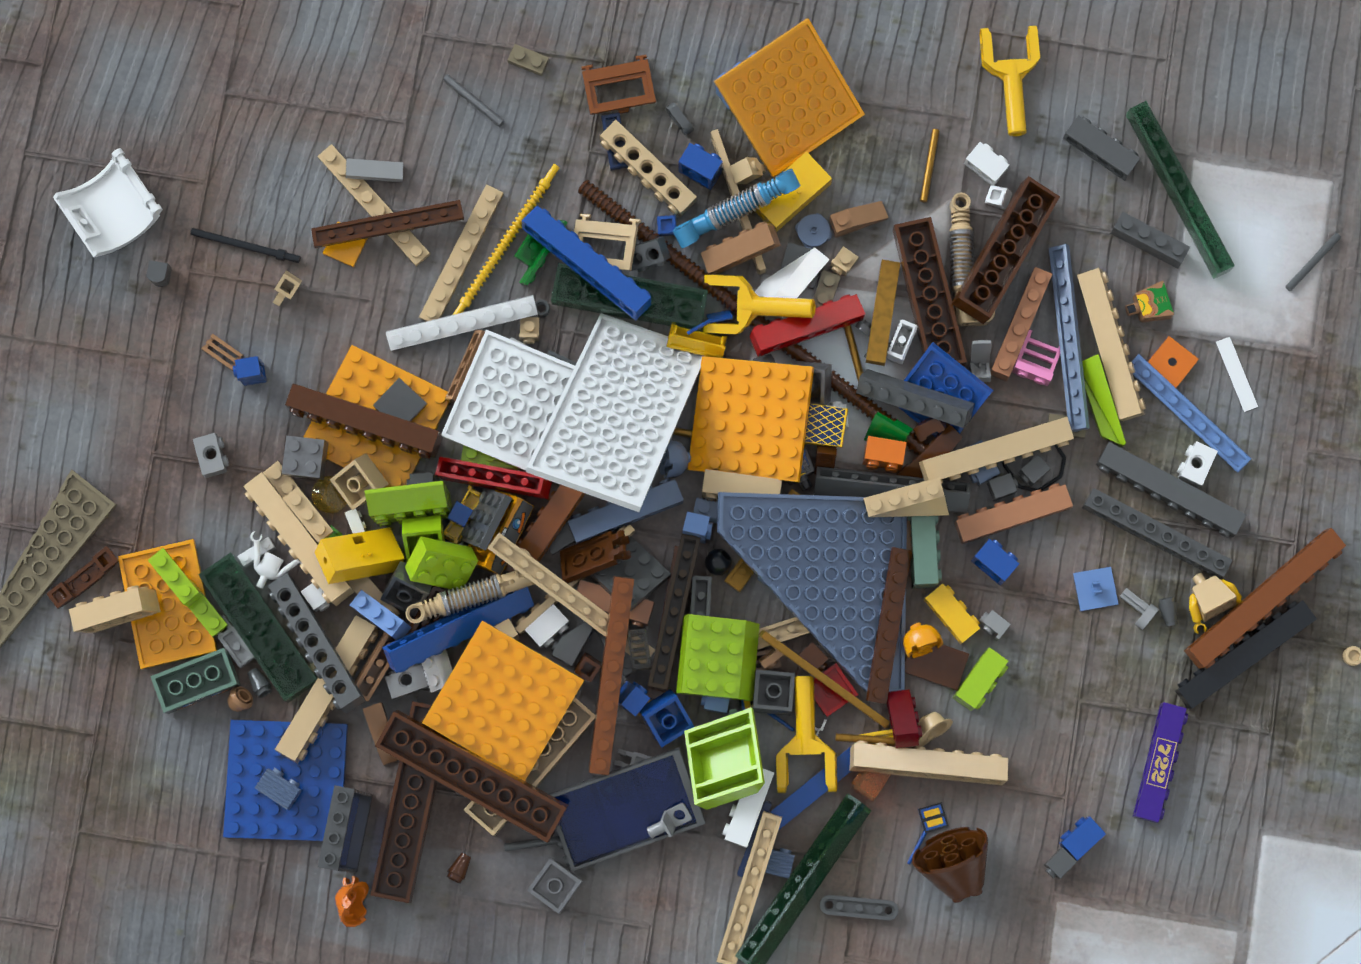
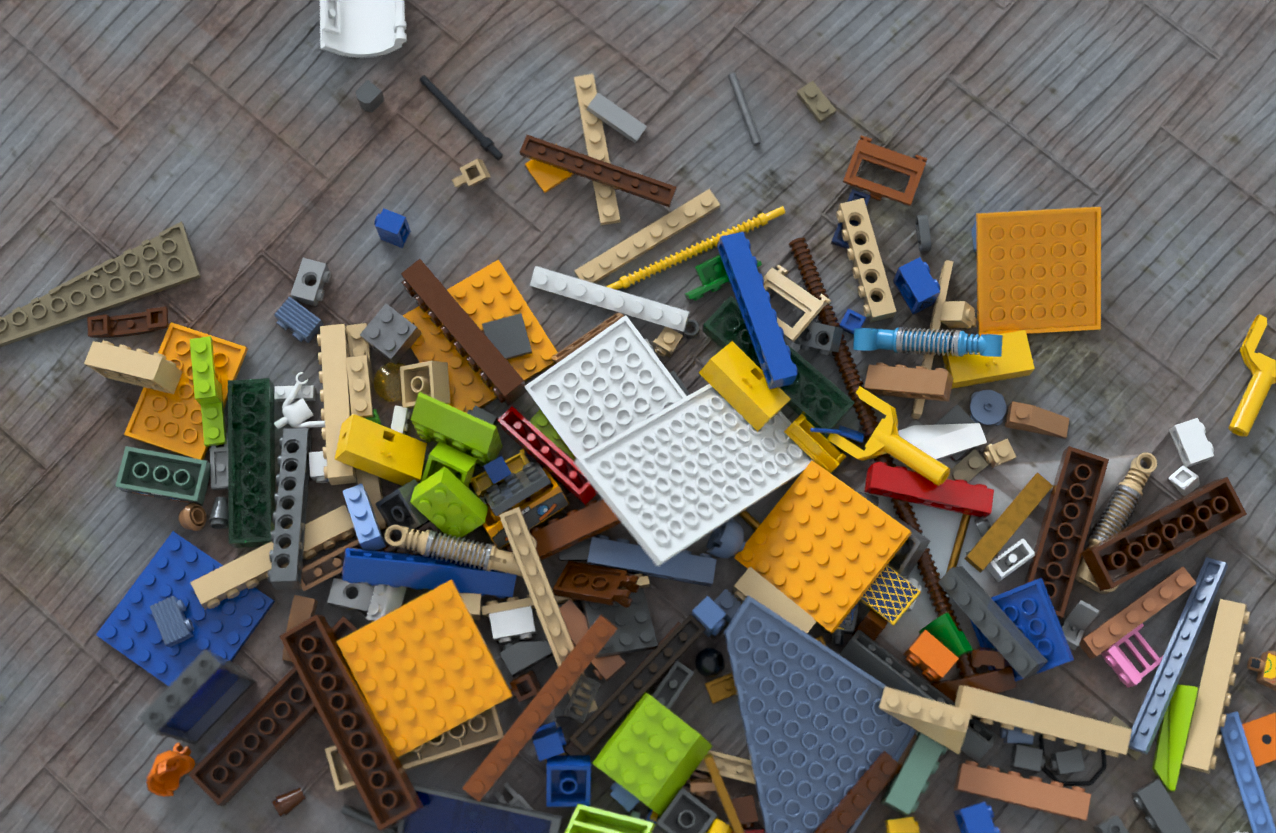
camera: 30 degrees right, 5 degrees down
medium nougat tile [201,333,244,371] -> none
pearl gold bar [920,129,940,203] -> none
none -> sand blue brick [274,297,324,343]
none -> yellow brick [699,341,791,432]

